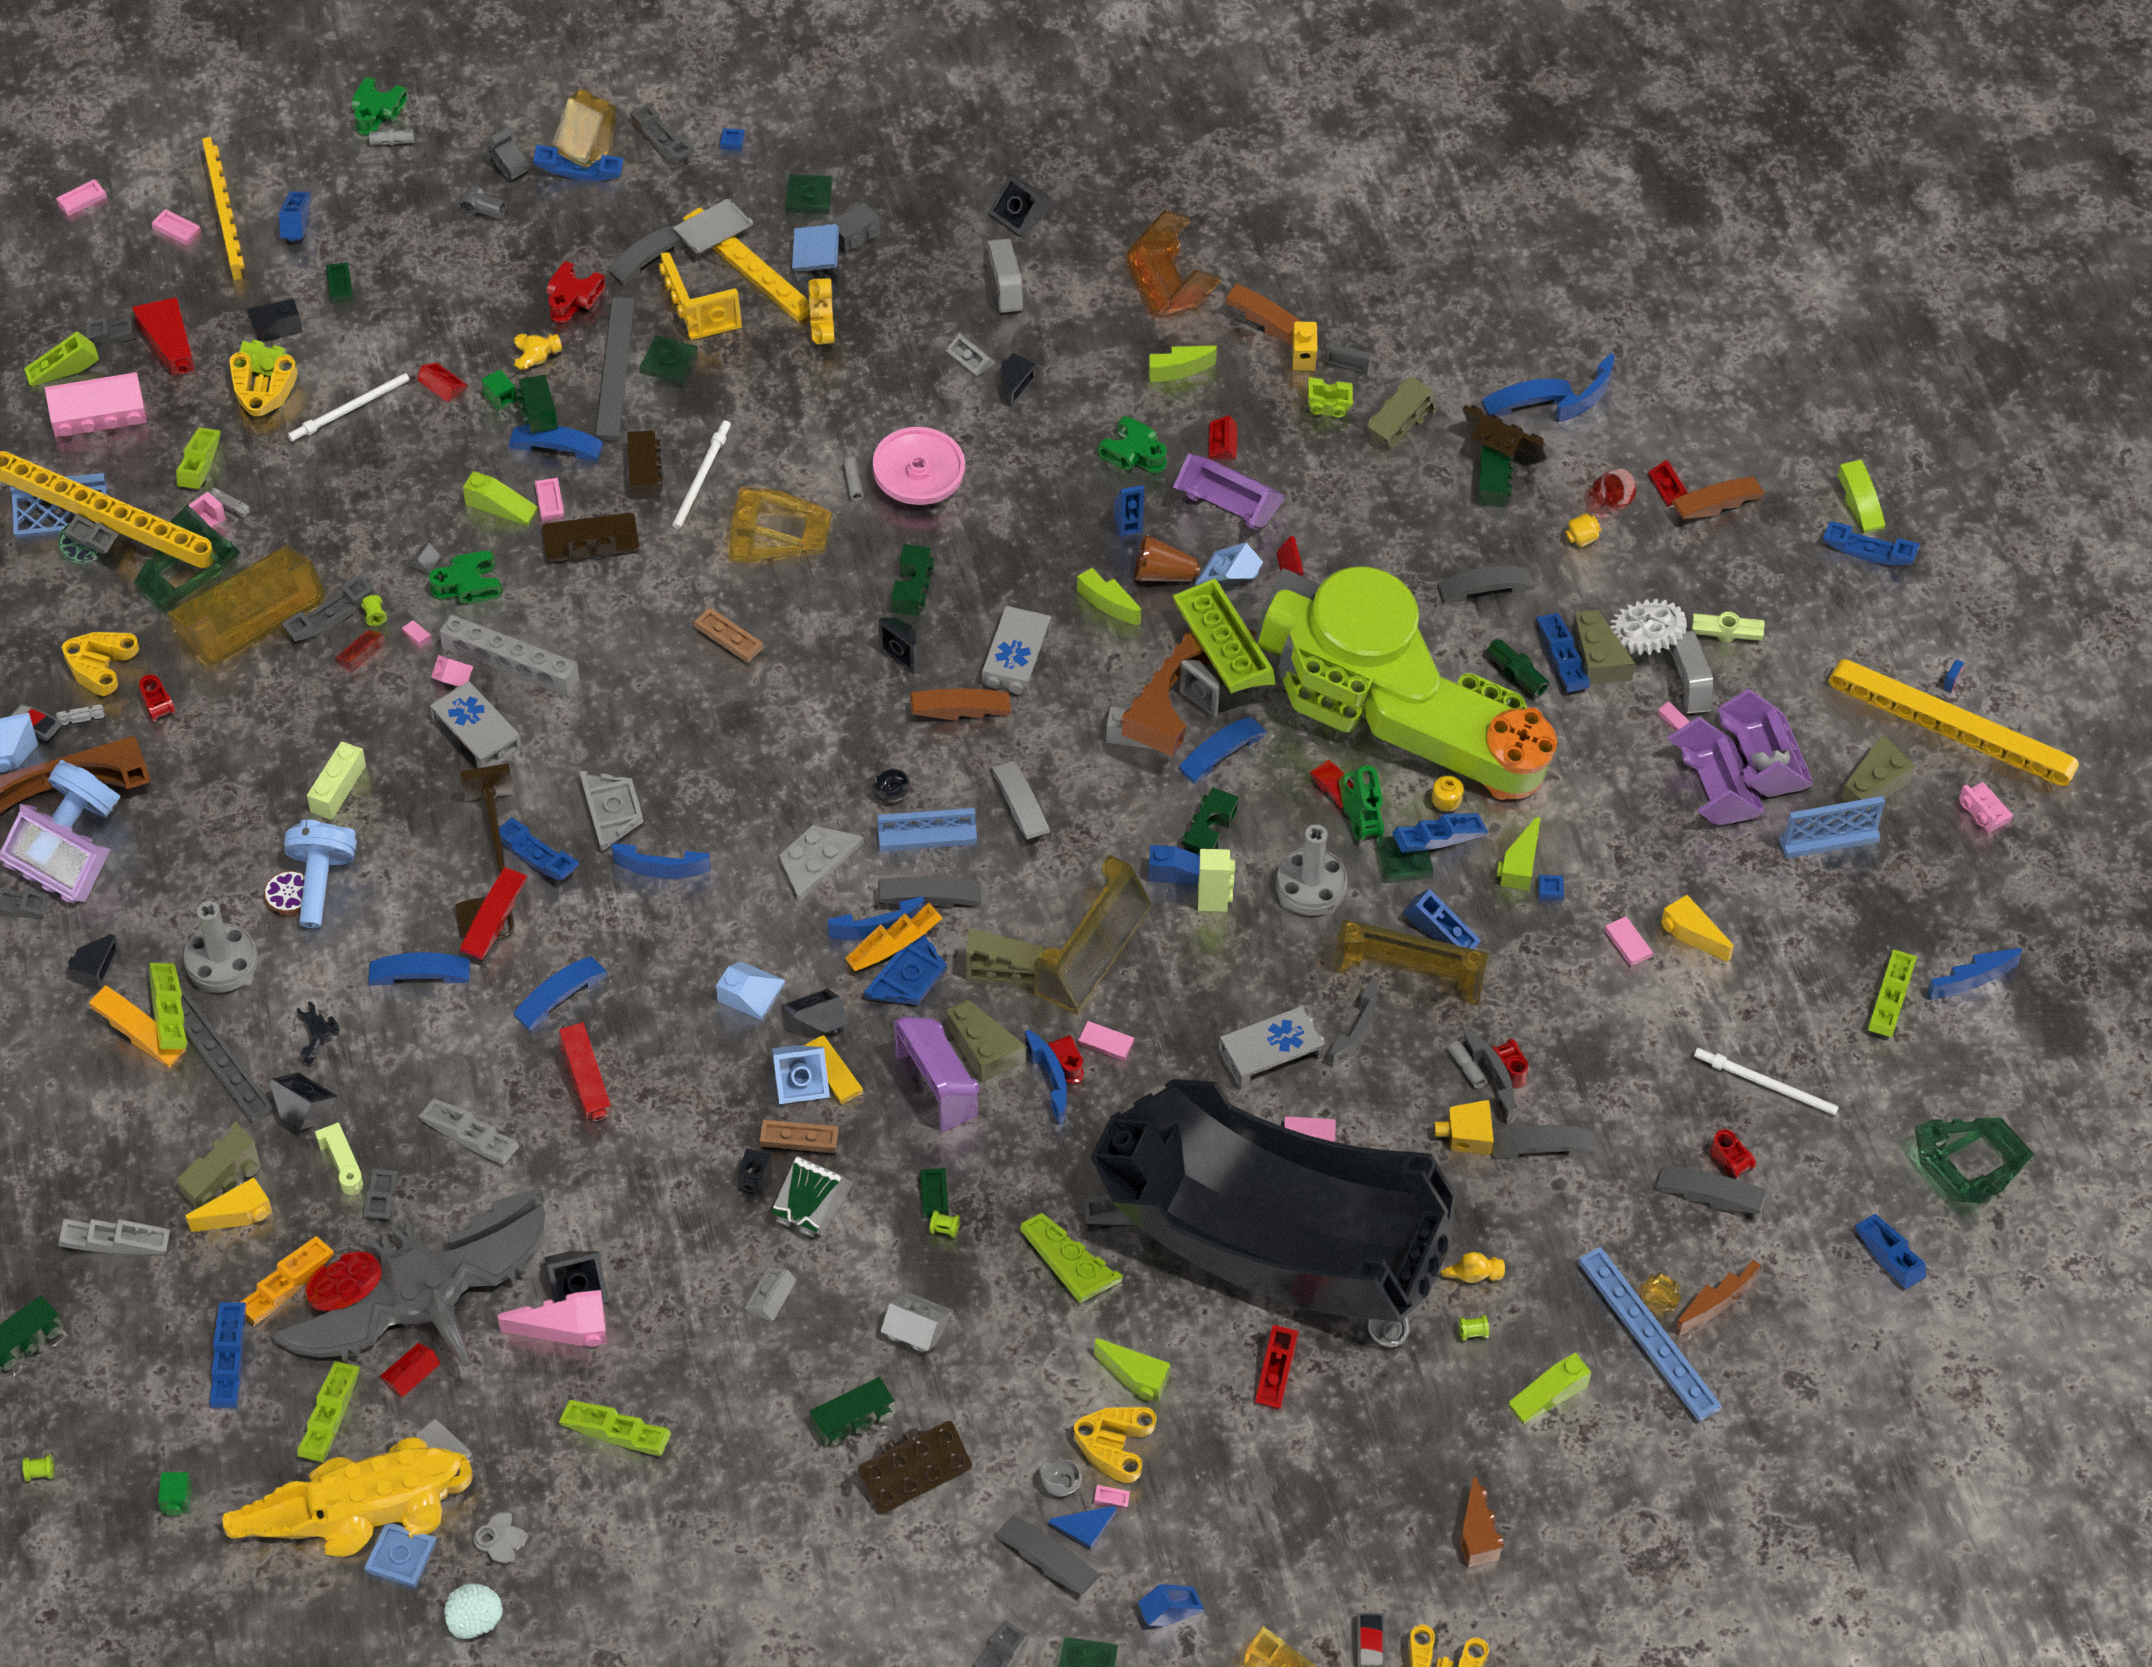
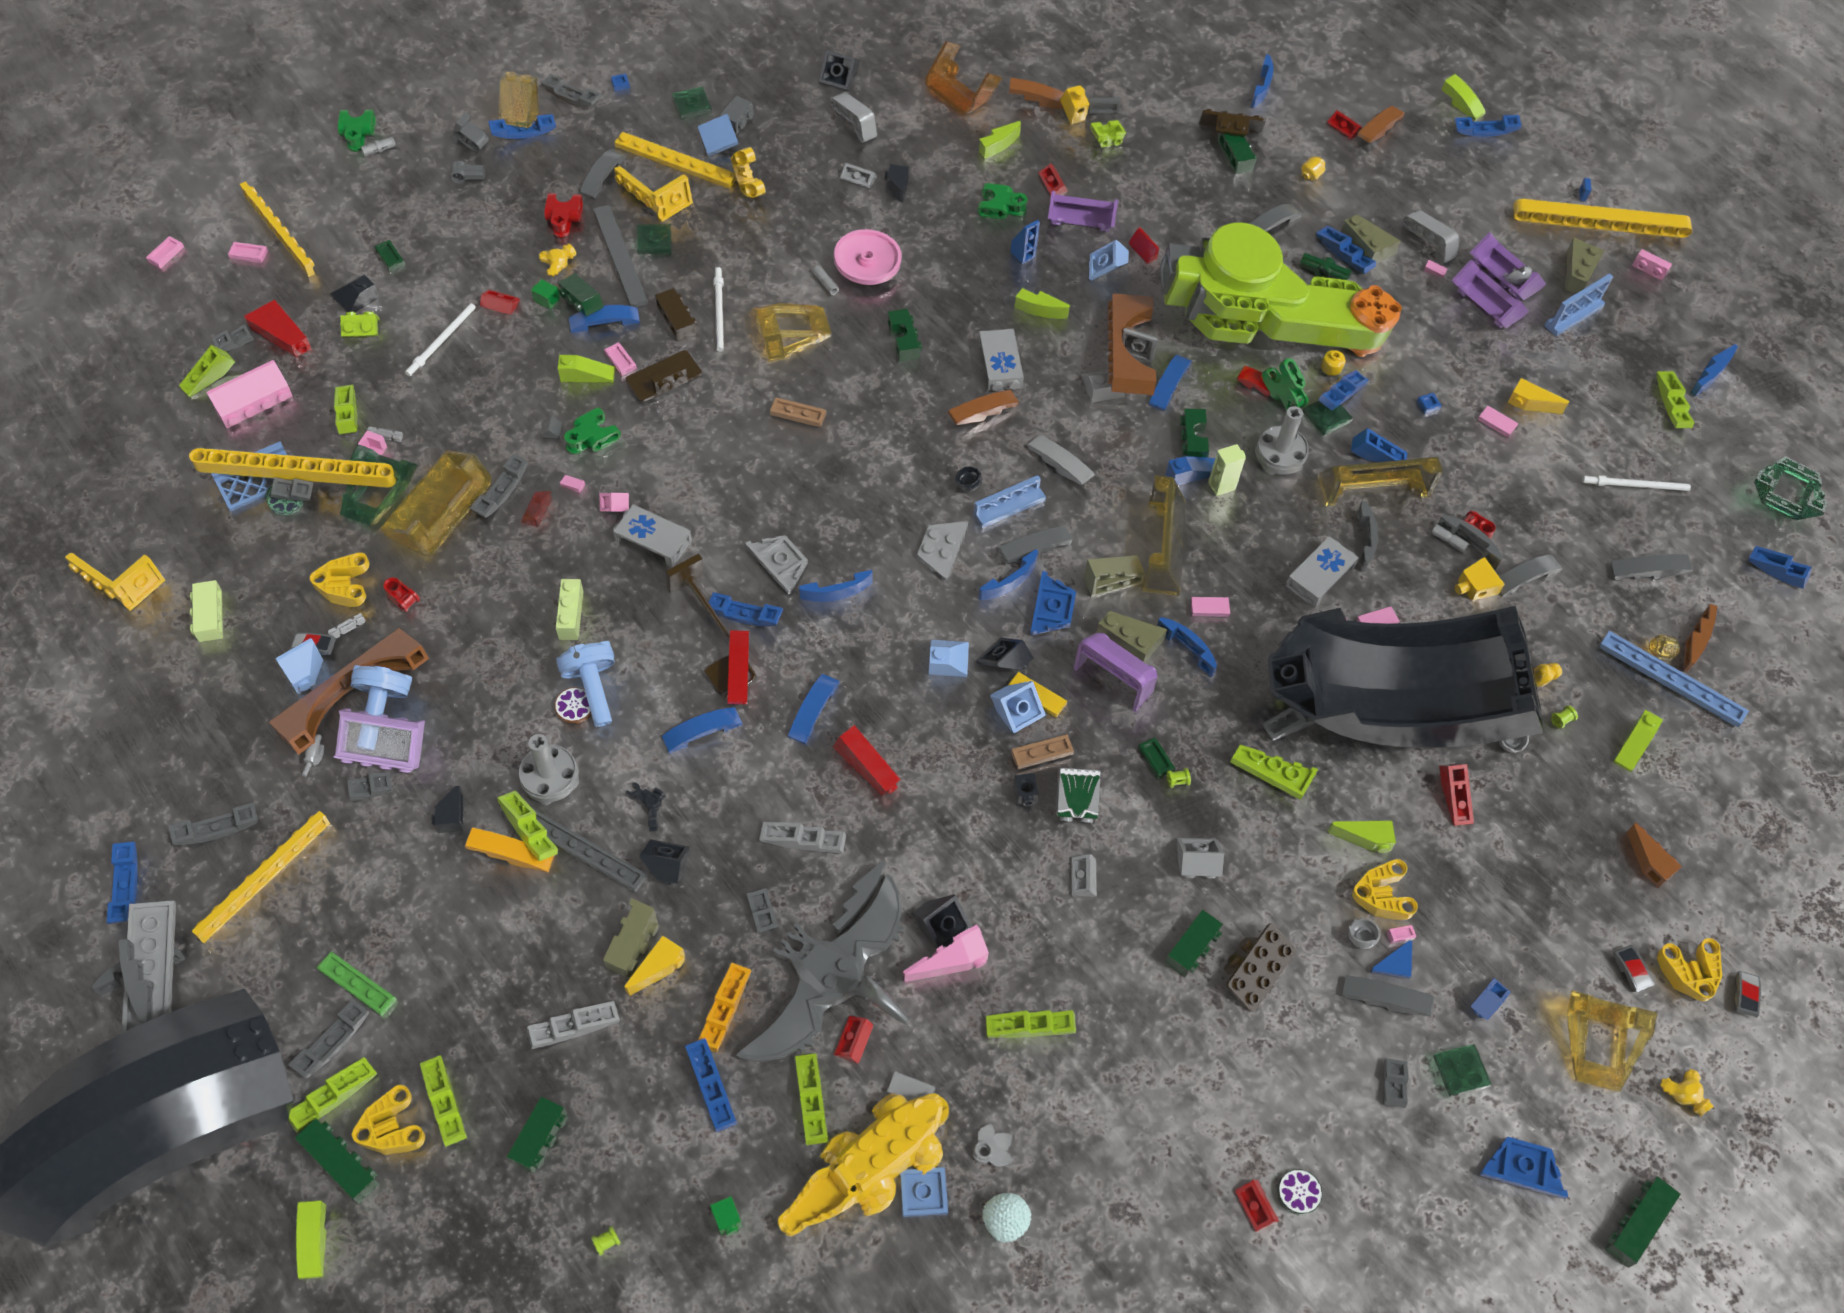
camera: 25 degrees left, 5 degrees up
yellow connector [230,352,298,416] -> none
blue slope [279,191,311,241] -> none
red tile [305,1251,382,1311] -> none
yellowish green leg [315,1122,363,1195] -> none
lime bush [361,595,387,626] -> none
light grey brick [440,615,579,697] -> none
light grey piece [673,199,753,254] -> none
light orange slope [845,902,943,971] -> none
black slope [878,618,917,674] -> none
red piece [1047,1035,1084,1085] -> none
dark orange cone [1134,535,1200,582] -> none
lime arch [1173,578,1276,693] -> none
olive wedge [1367,375,1437,450] -> none
blue slope [1482,379,1574,417] -> none
lime slope [1497,817,1540,891] -> none
clear red piece [1588,469,1636,508] -> none
white gear [1610,599,1687,655] -> none
yellowish green piece [1691,612,1765,643] -> none
red piece [1710,1129,1756,1179] -> none

